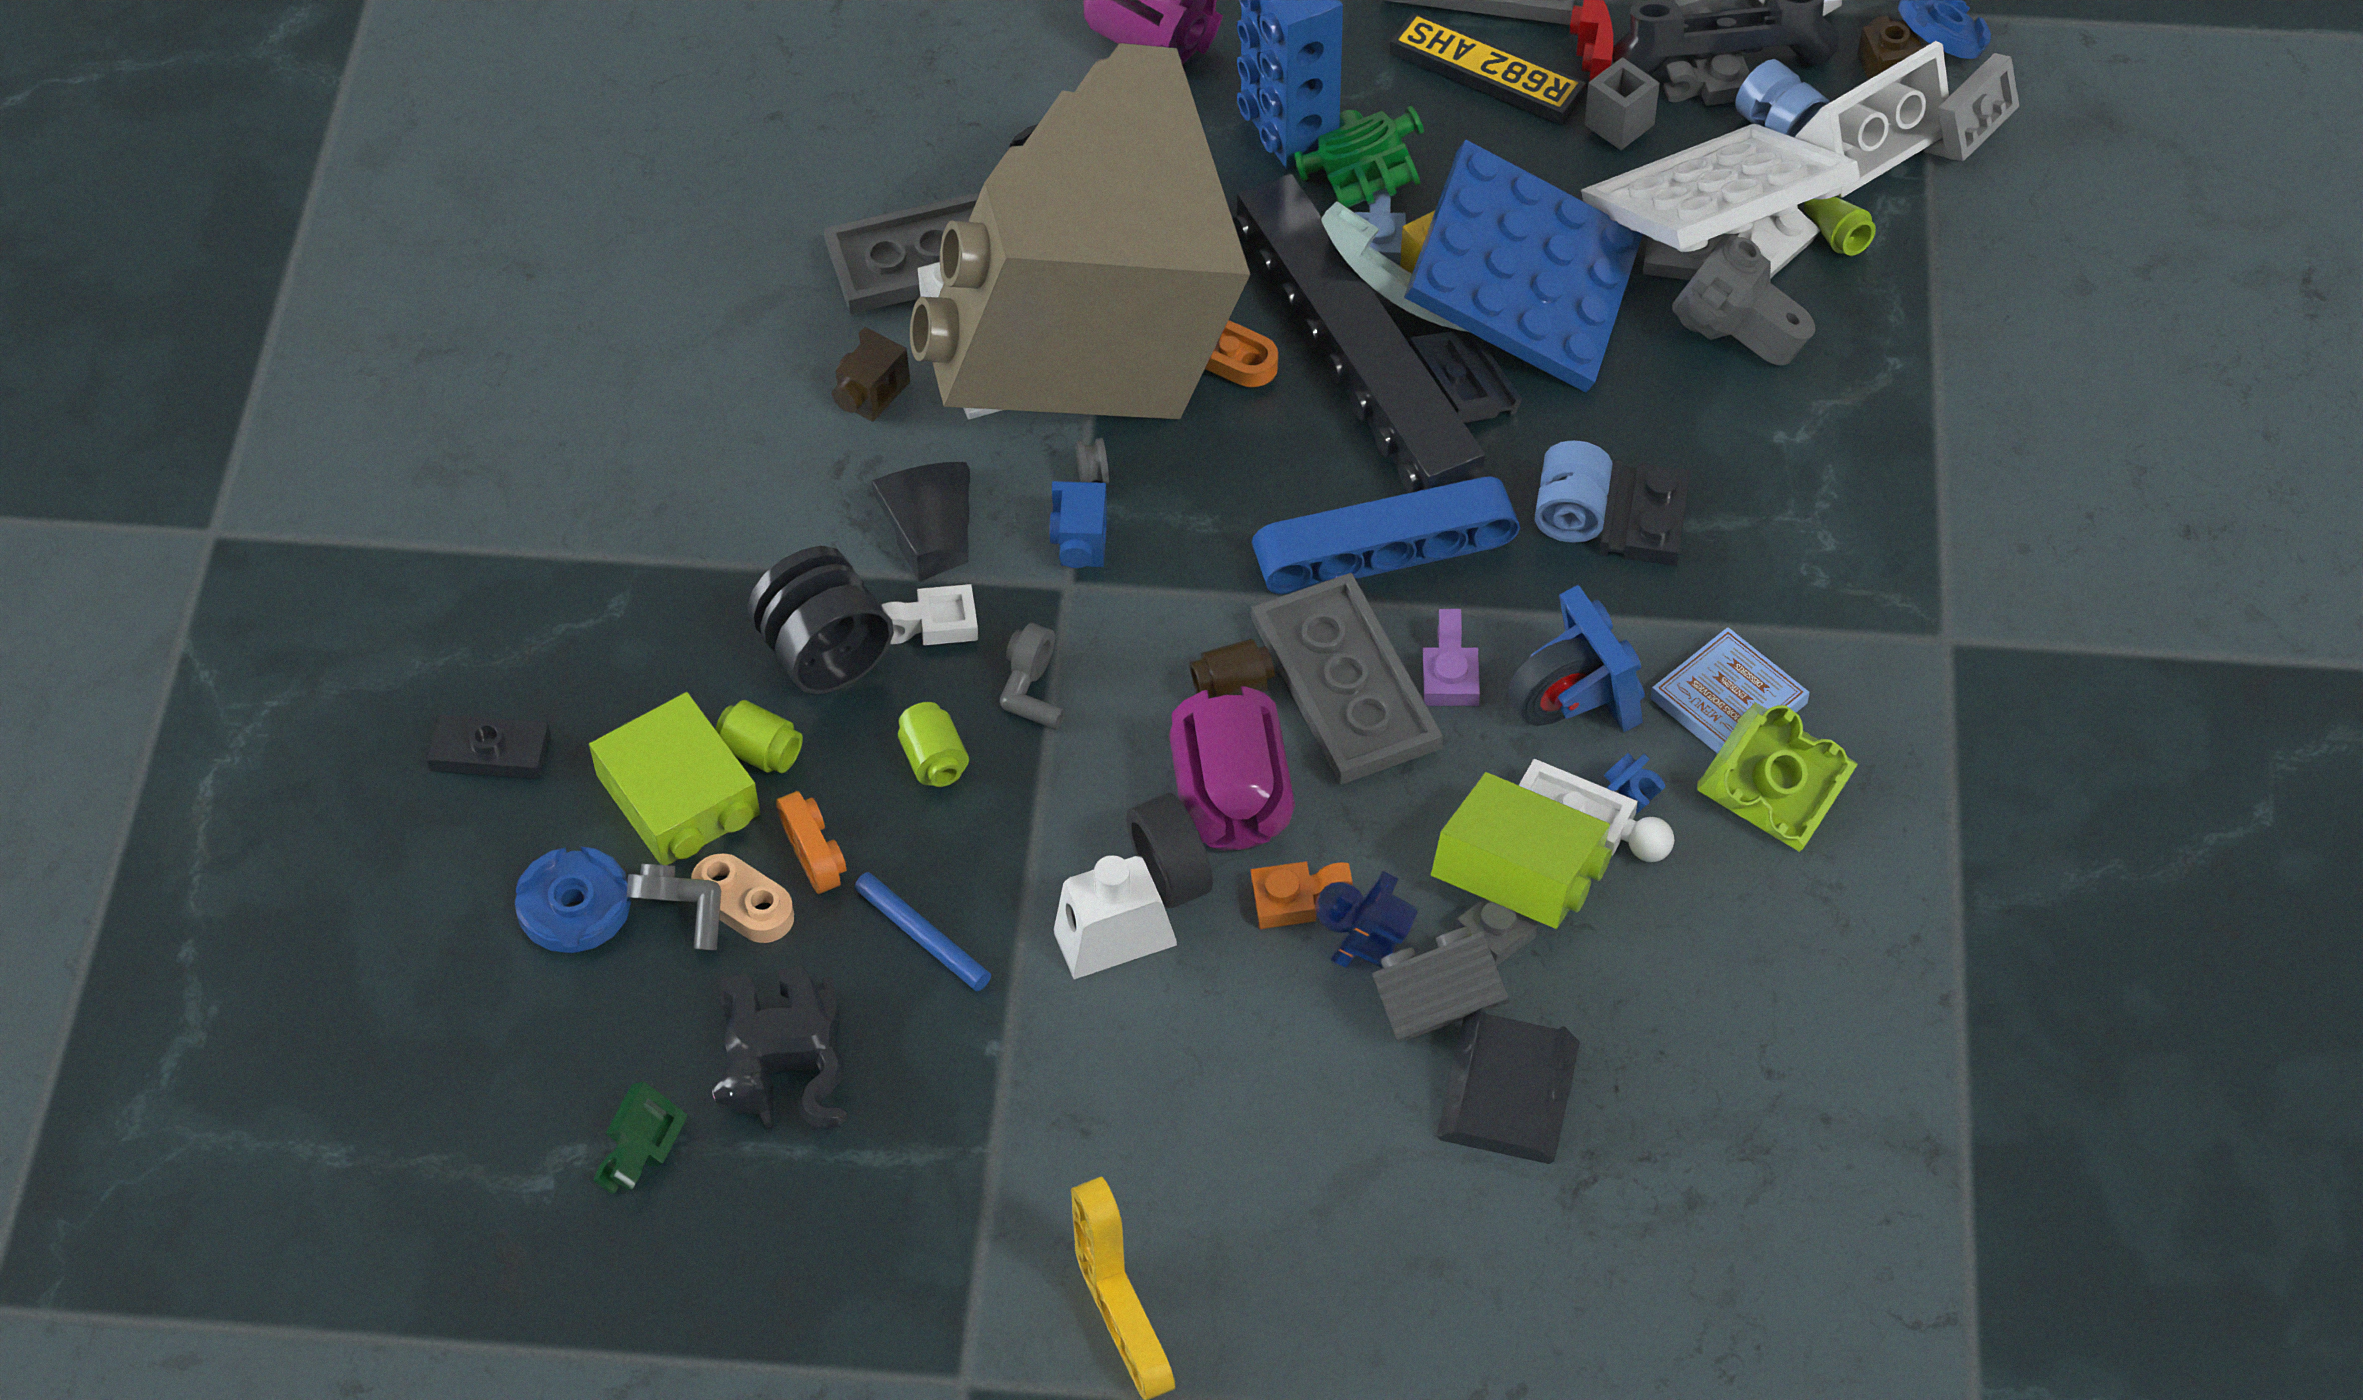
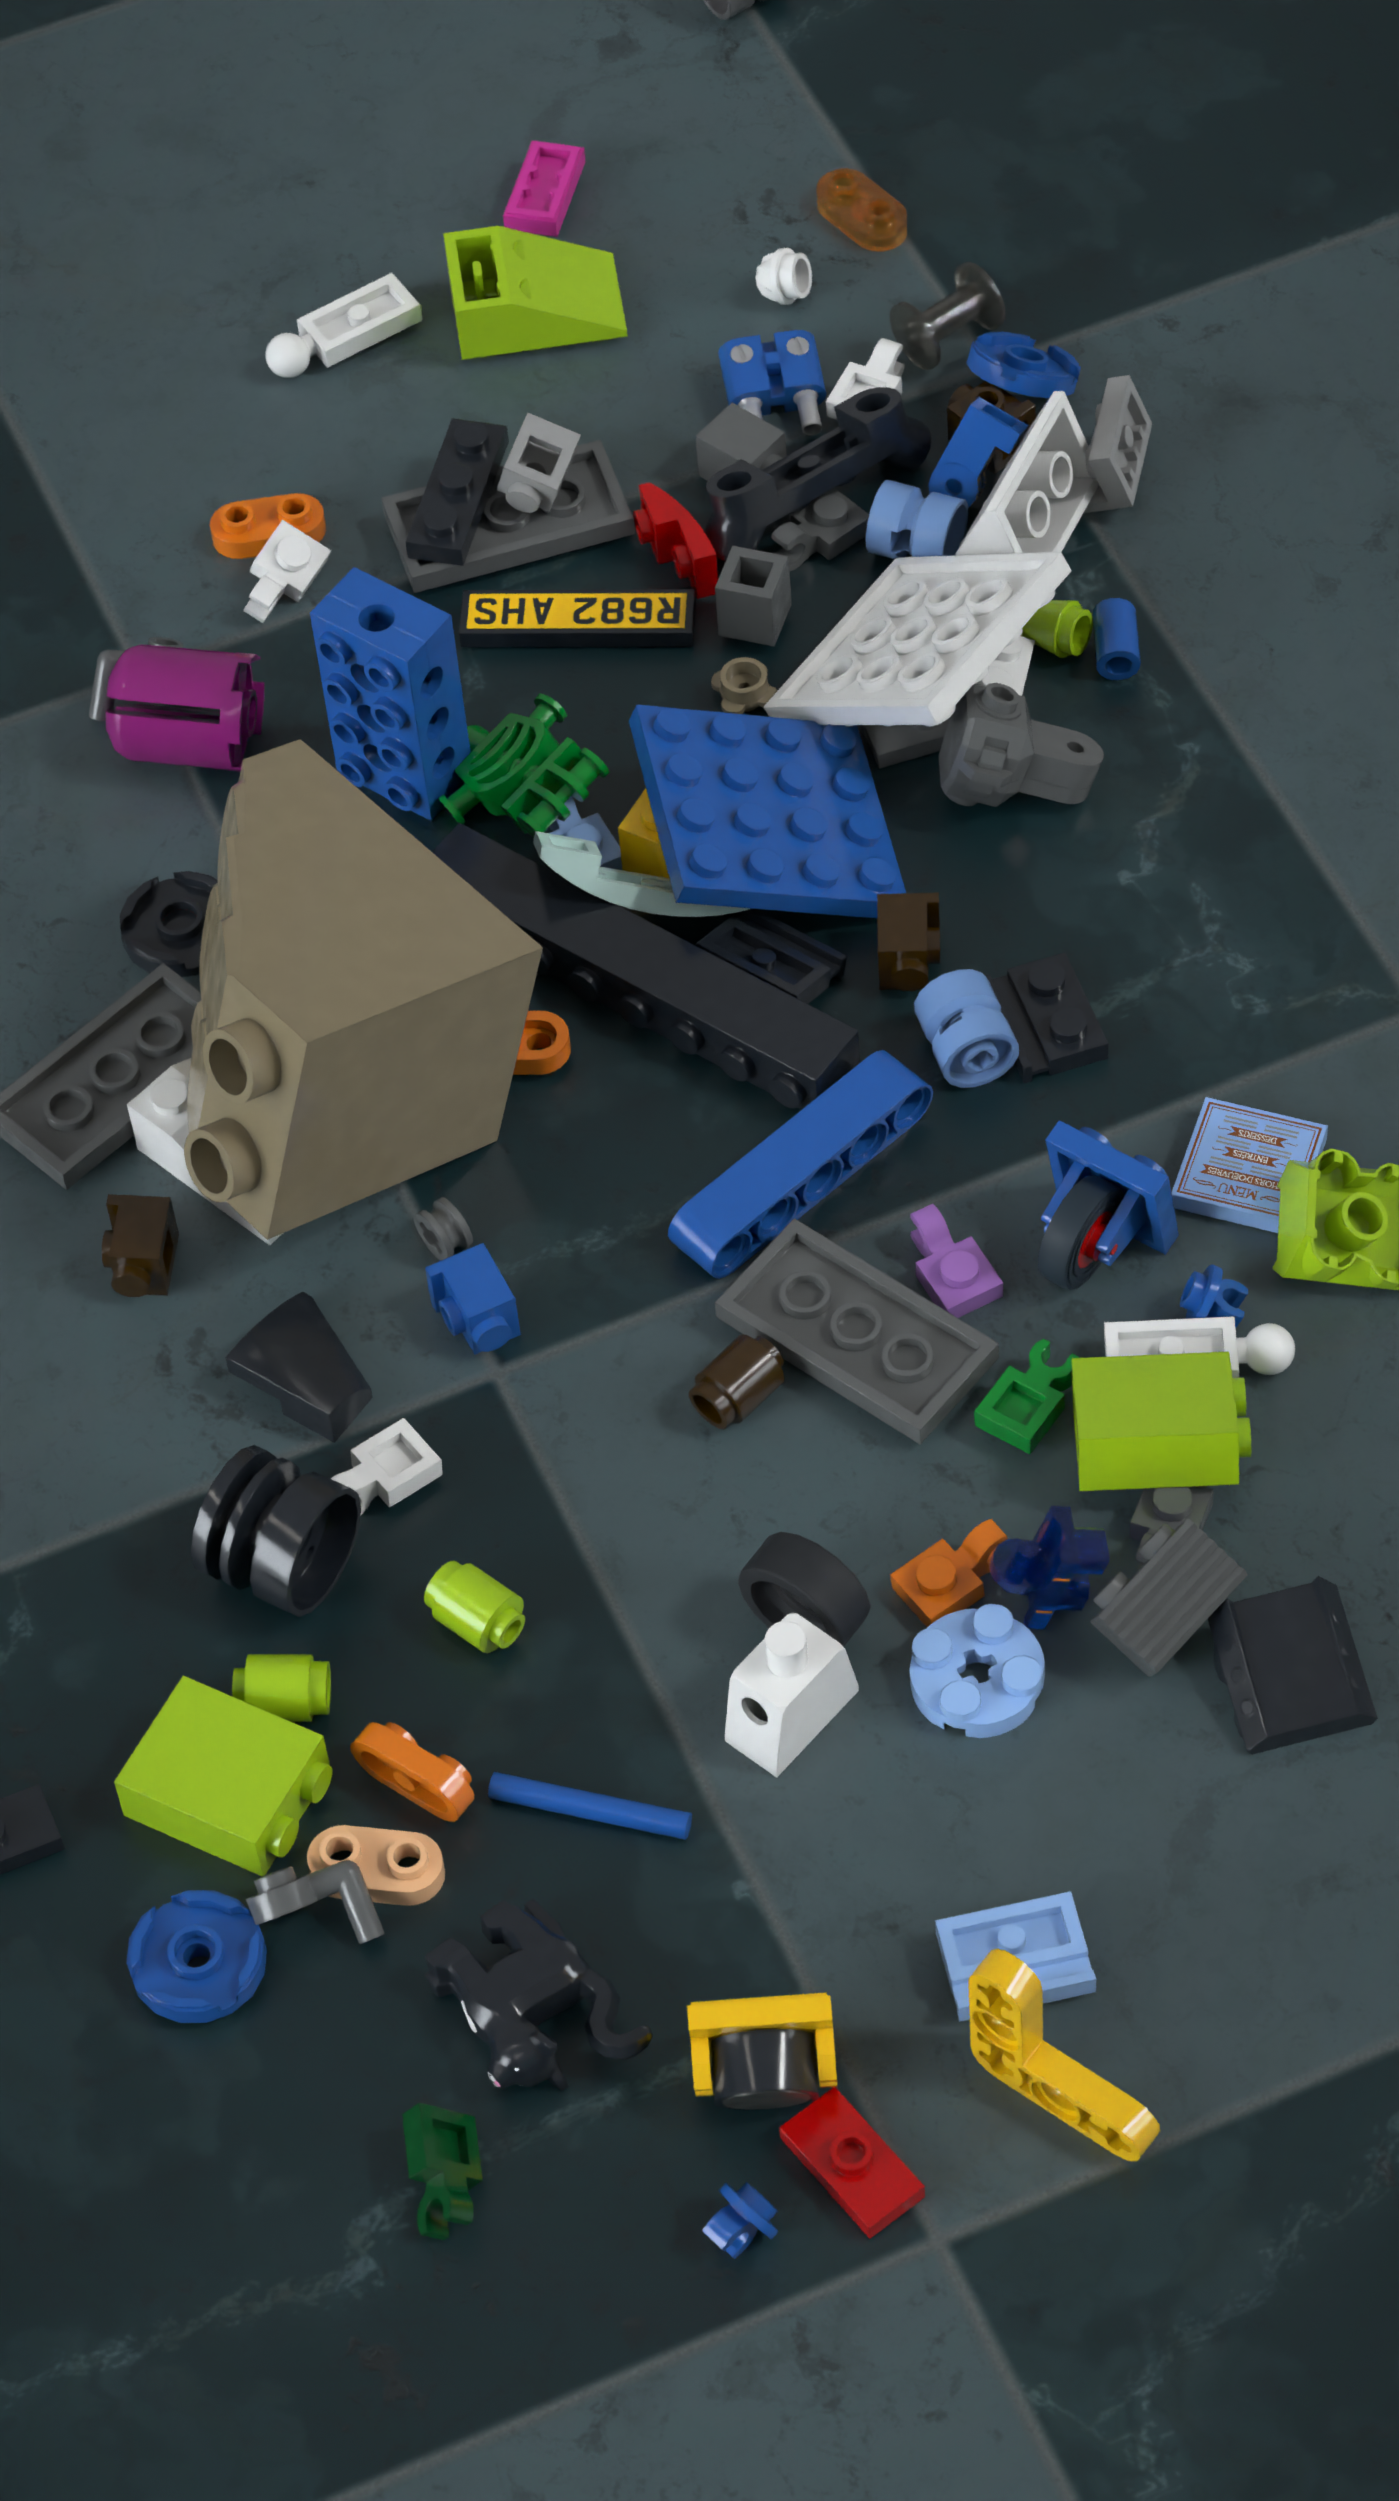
camera: 25 degrees left, 0 degrees up
dark grey plate [1000,623,1065,730] -> none
magenta cylinder [1169,686,1295,851] -> none
none -> piece [687,1993,838,2110]
none -> blue plate [702,2182,779,2259]
none -> dark tan plate [711,657,777,714]
none -> red plate [779,2087,925,2239]
none -> dark brown brick [877,892,940,991]
none -> light blue plate [909,1604,1045,1738]
none -> blue leg [929,397,1028,508]
none -> light blue plate [935,1891,1096,2022]
none -> green plate [974,1339,1079,1455]
none -> blue piece [1092,598,1141,680]

